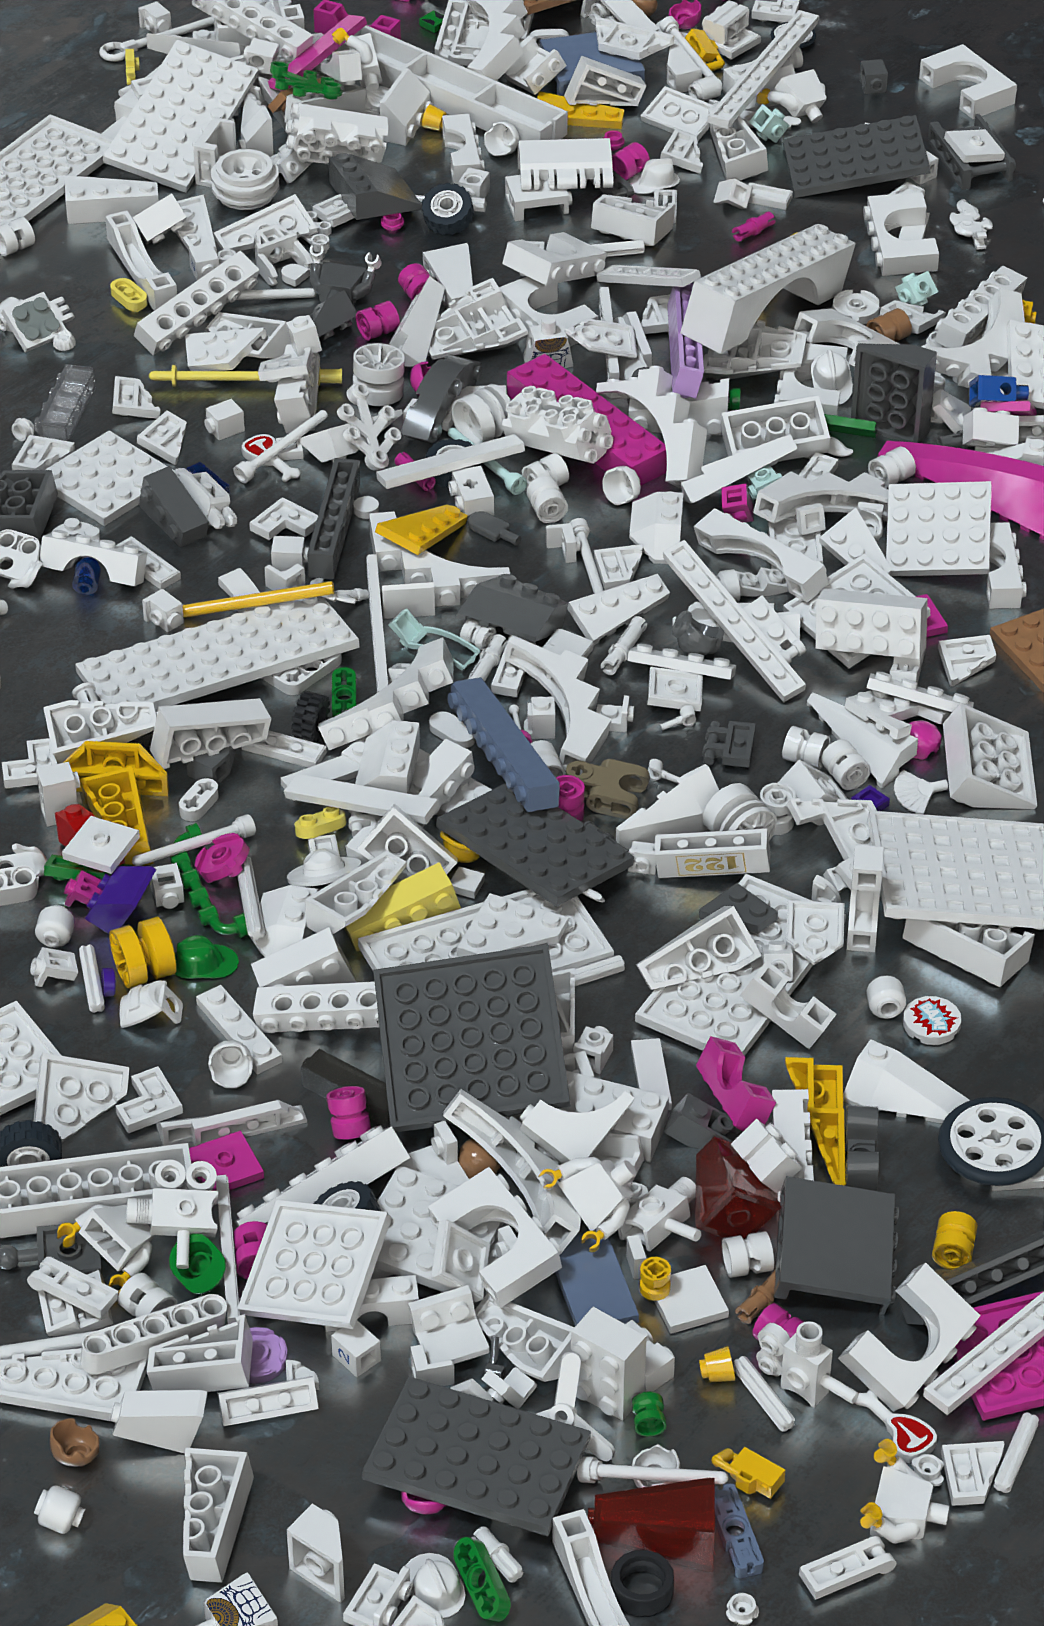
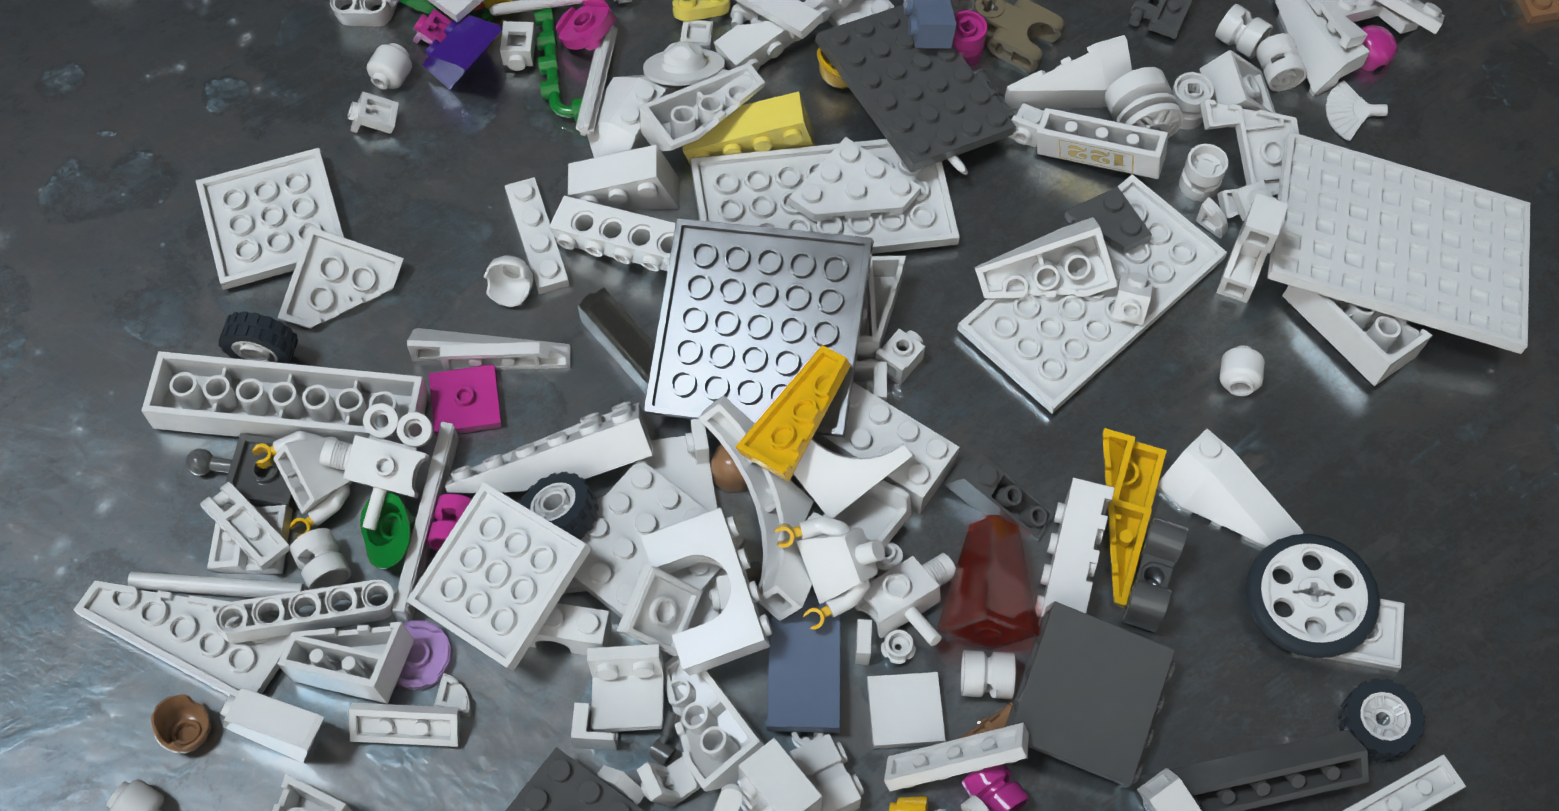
camera: 15 degrees right, 20 degrees up
white axle [79,944,105,1013] -> none
dark purple tile [101,968,116,997] -> none
yellow wheel [109,916,176,988] -> none
white plate [116,1066,183,1133] -> none
white piece [120,980,183,1028] -> none
green piece [175,935,239,979] -> none
dark pink wheel [326,1086,371,1139] -> none
white brick [331,1320,381,1377] -> none
white slope [357,804,458,883] -> none
white tile [451,867,485,899] -> none
white axle [575,955,625,987] -> none
white tile [631,1038,672,1110] -> none
yellow wheel [639,1257,671,1301] -> none
white hand [648,759,680,784] -> none
dark pink arch [696,1036,776,1131] -> none
white brick [731,1119,802,1193] -> none
white arch [740,961,836,1049] -> none
white tile [786,900,844,965] -> none
dark purple tile [851,785,890,811] -> none
tile [903,996,961,1045] -> none
yellow wheel [932,1211,978,1270] -> none
white slope [943,703,1037,809] -> none
none -> yellow wing [735,345,851,482]
none -> white plate [881,630,916,664]
none -> white plate [884,723,1029,791]
none -> white wheel [1179,143,1228,202]

